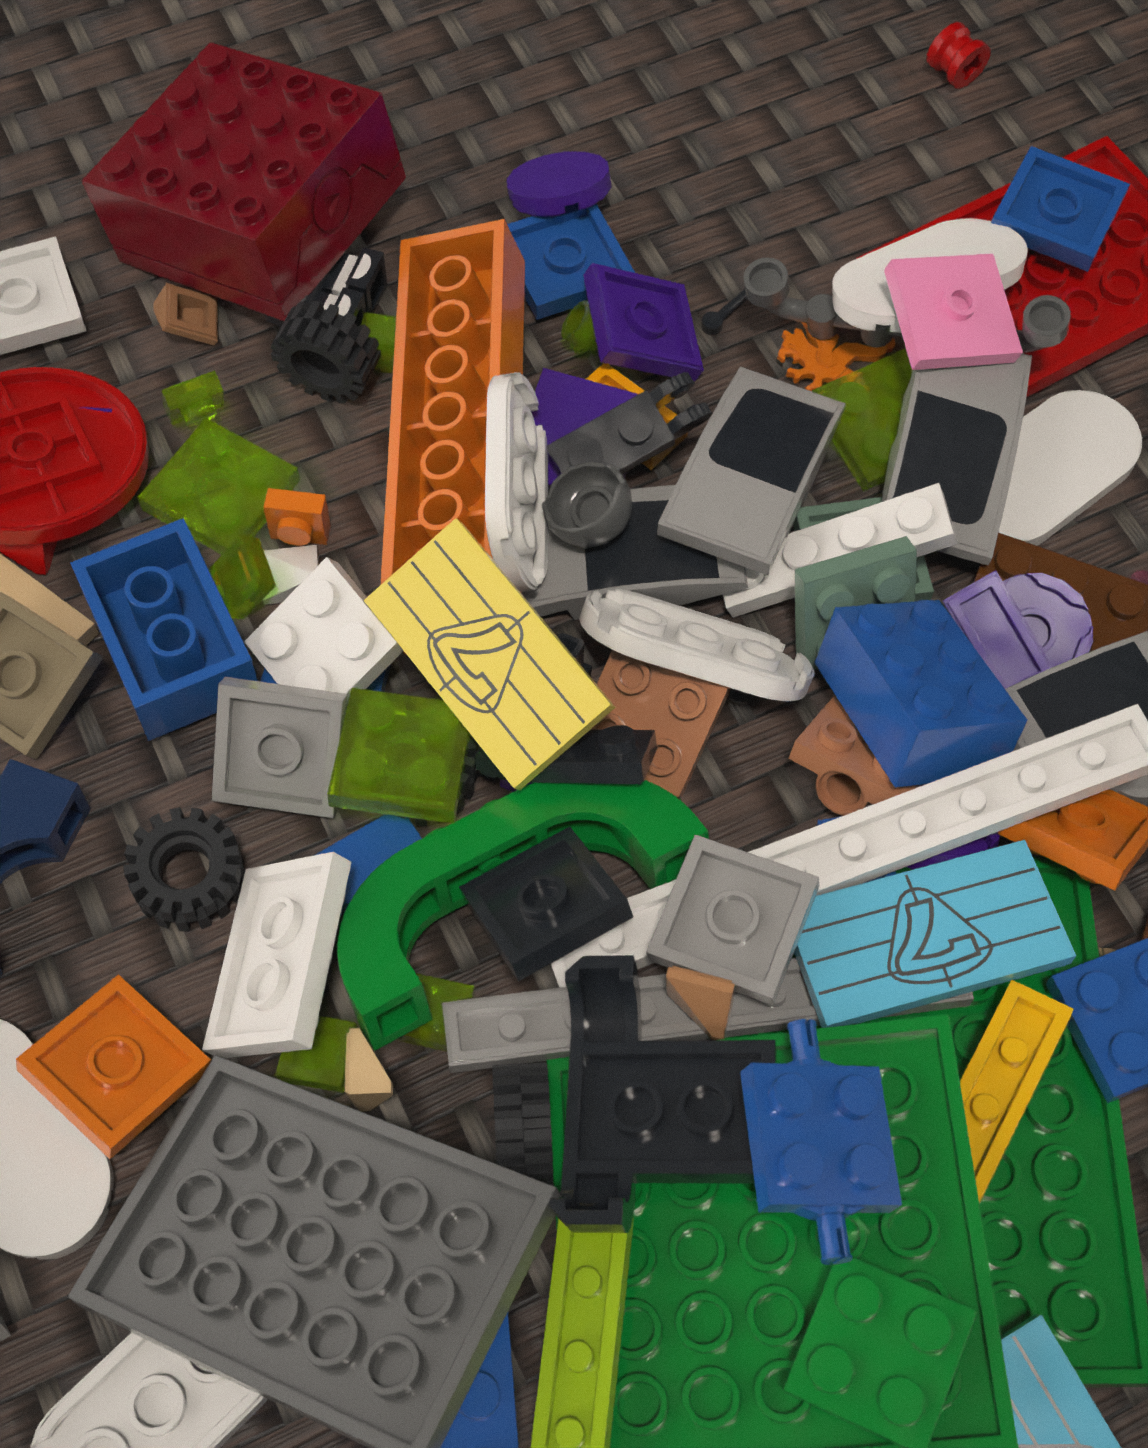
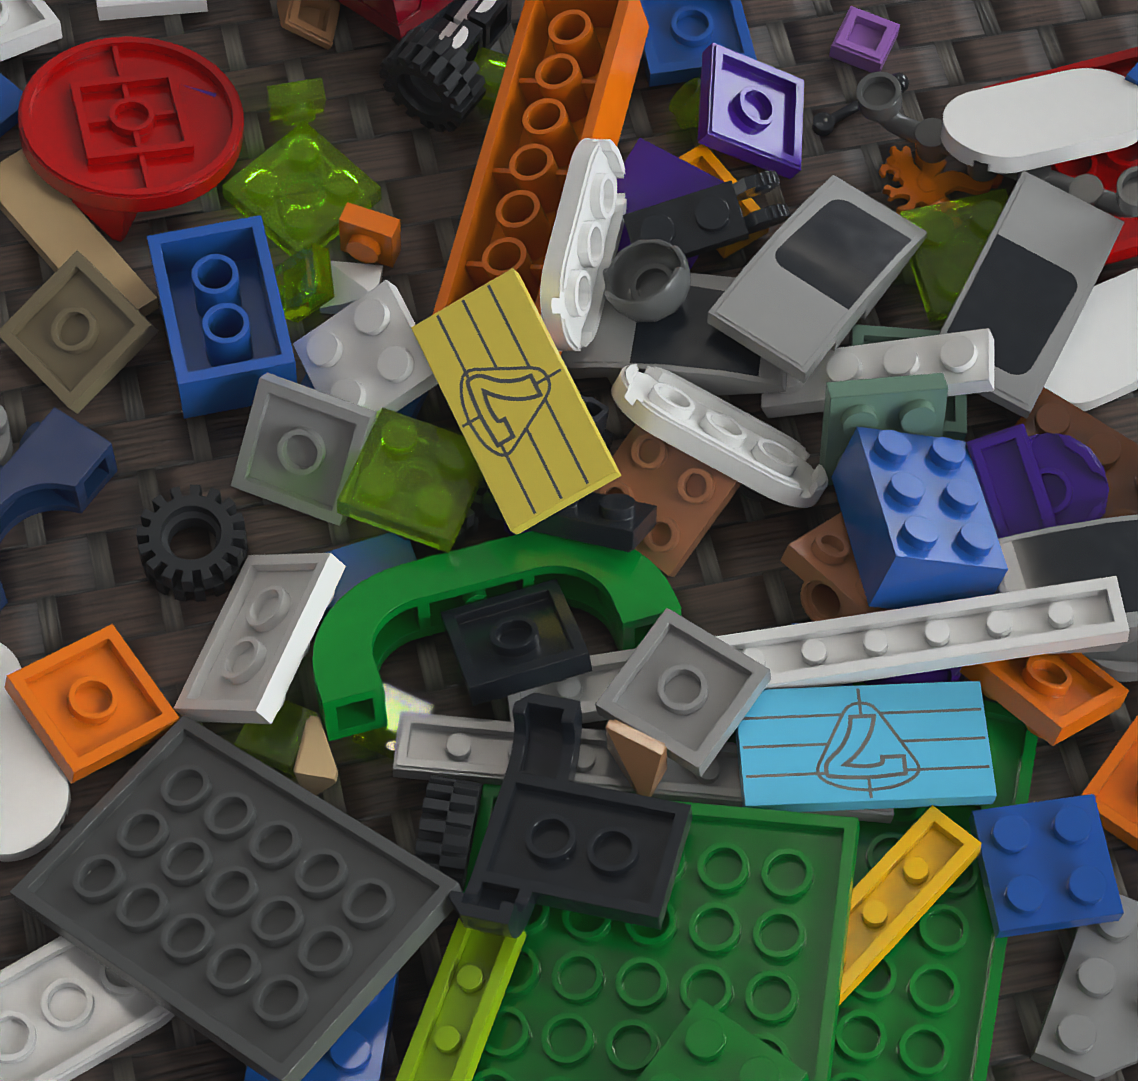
camera: 10 degrees right, 0 degrees up
blue plate [740,1019,902,1265] -> none
bright pink plate [884,254,1023,370] -> none
none -> medium lavender tile [829,6,900,73]

